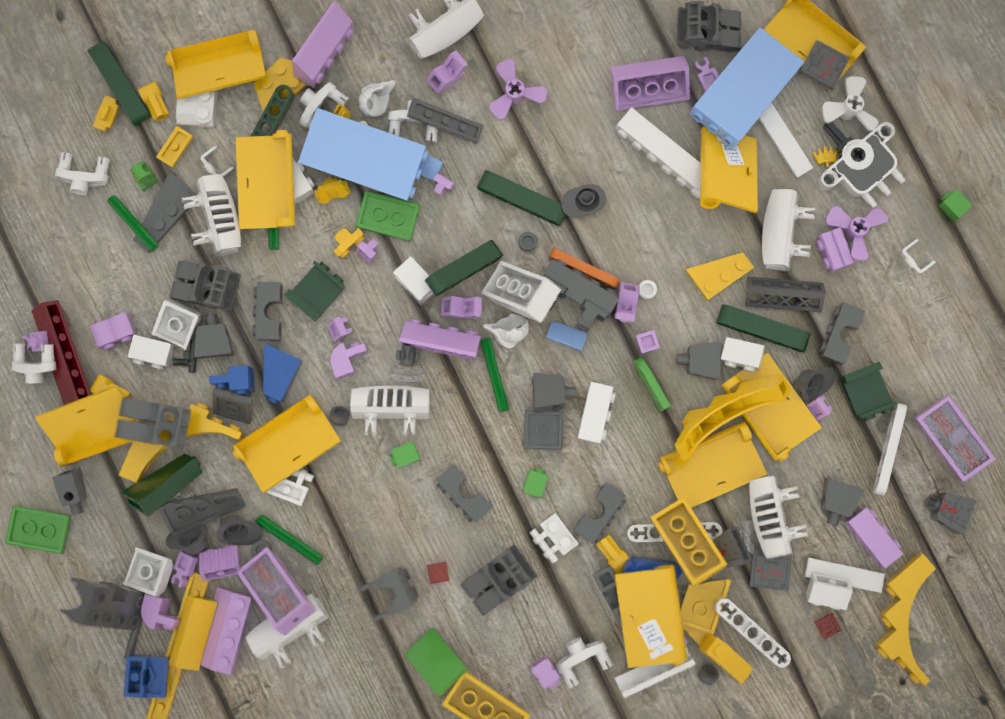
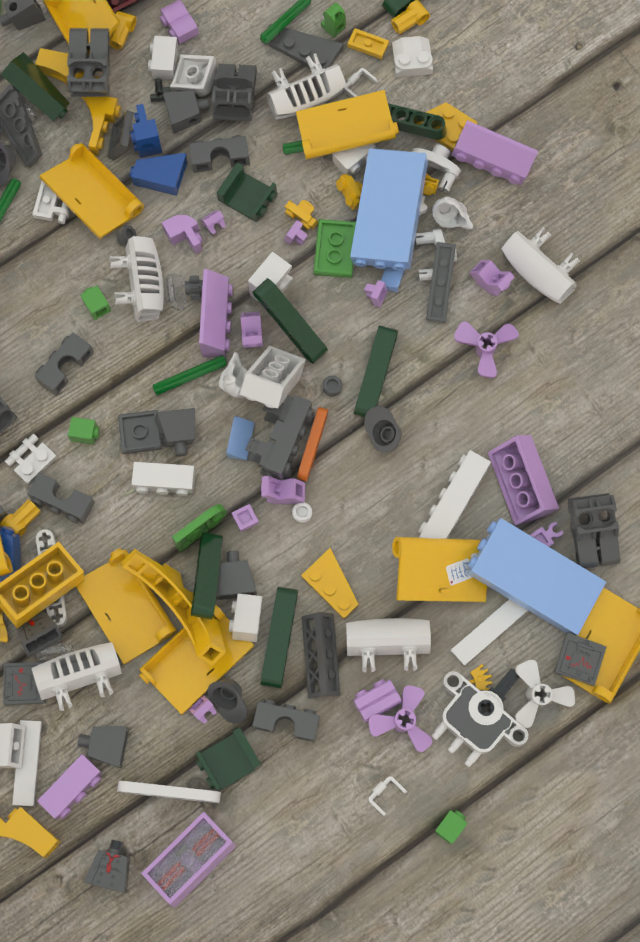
camera: 85 degrees right, 10 degrees down
yellow door [165,29,267,99] -> none
none -> dark green beam [191,532,223,620]

